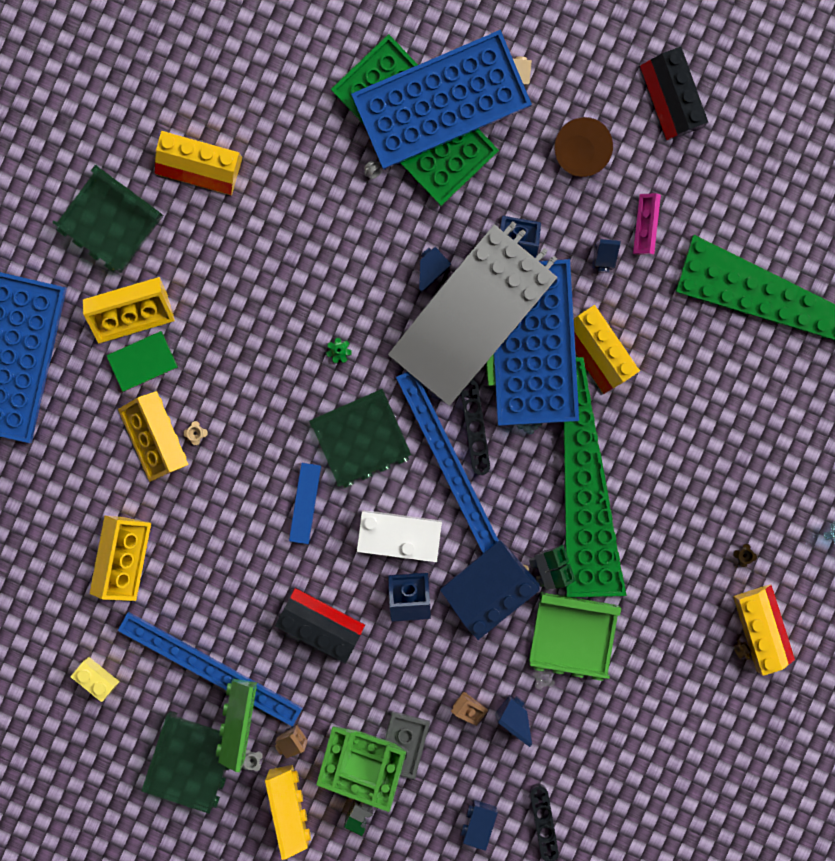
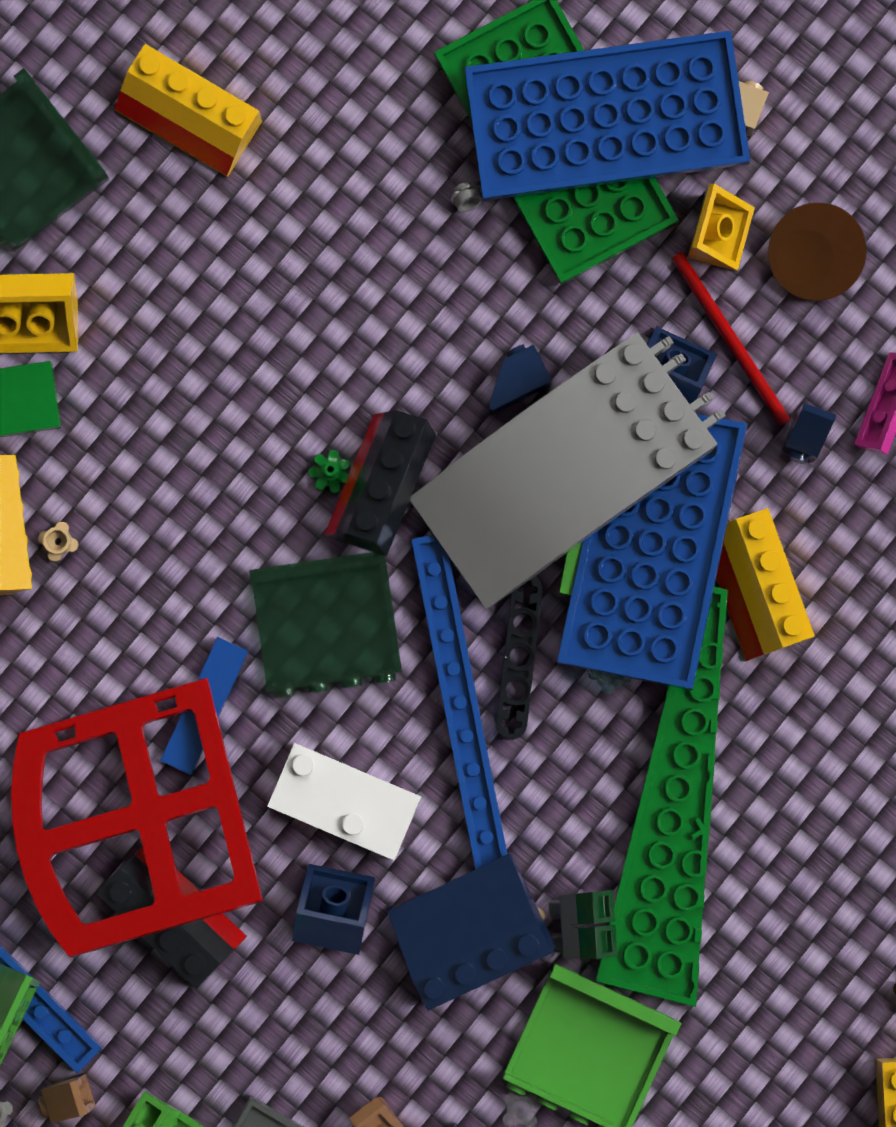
camera: 15 degrees right, 5 degrees down
none -> red window [11,678,263,957]
none -> black slope [324,410,436,556]
none -> red piece [671,252,791,427]
none -> yellow slope [687,184,755,271]

